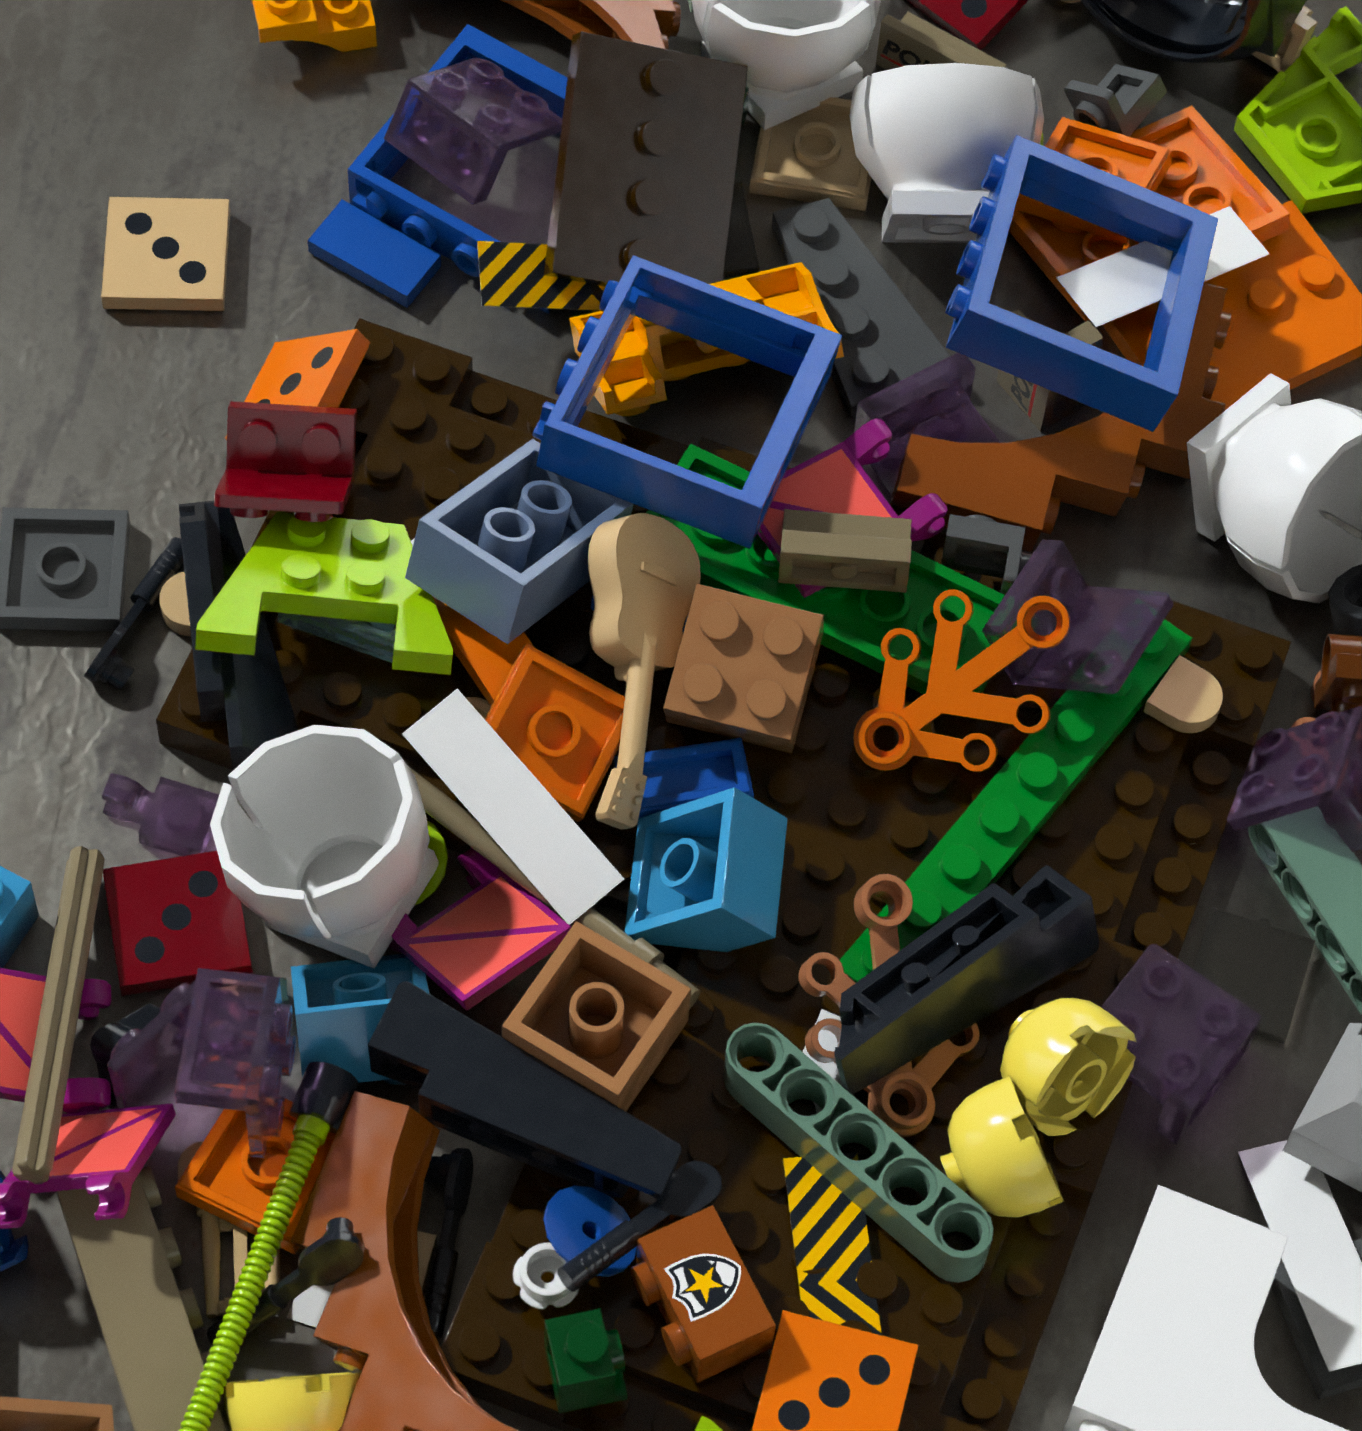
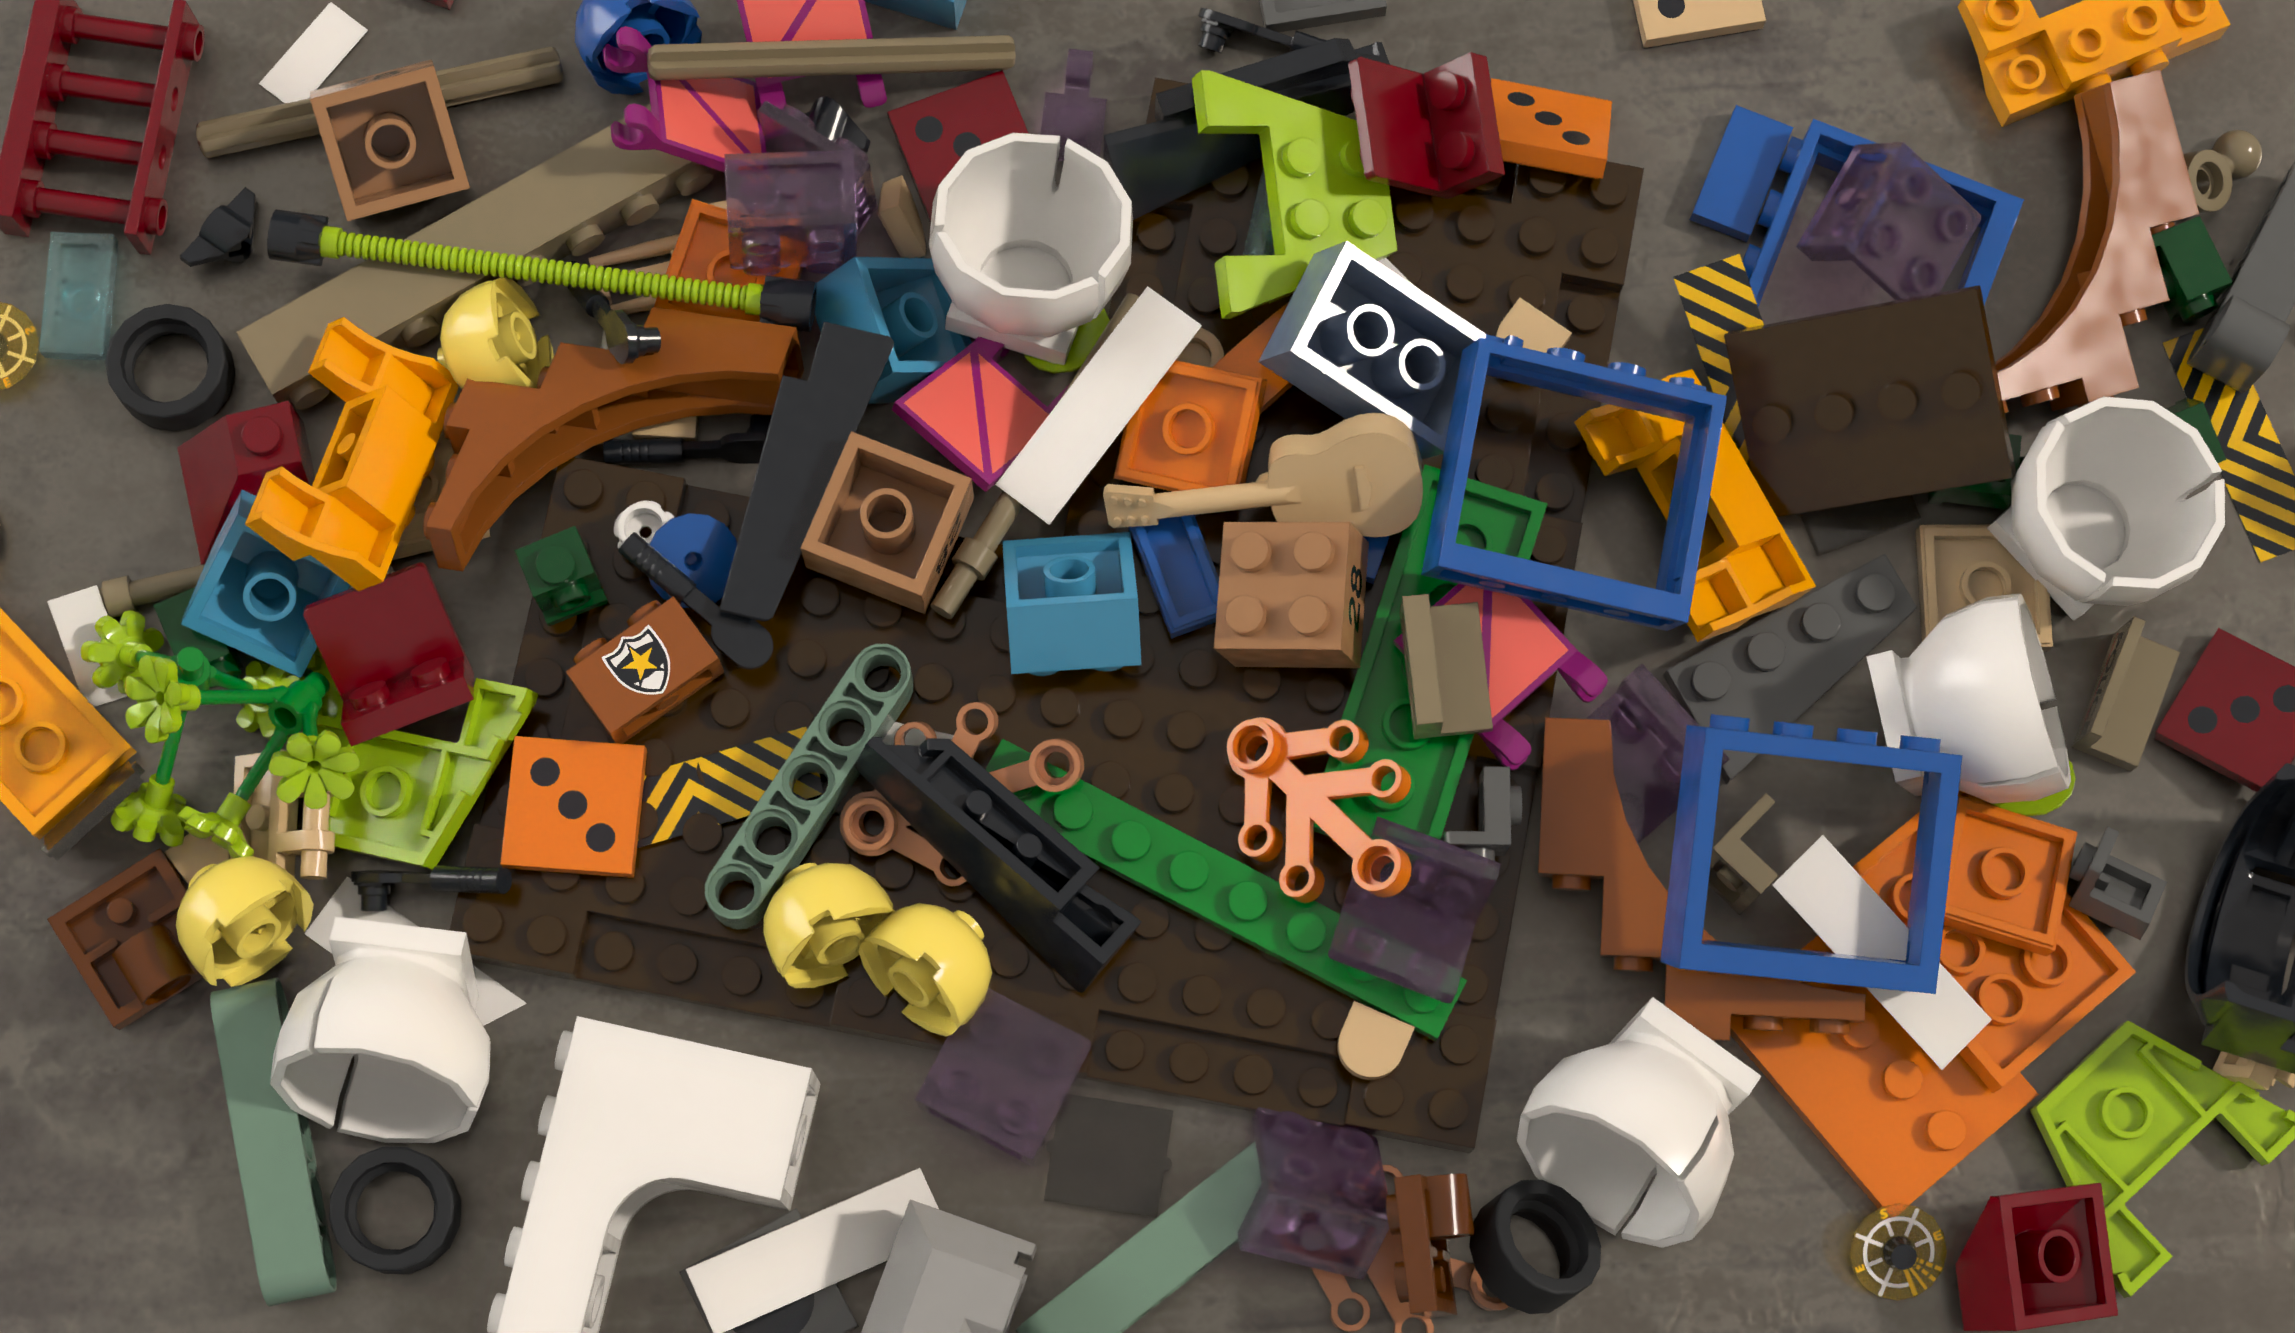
camera: 80 degrees right, 15 degrees up
none -> tan tile [1496,297,1572,353]

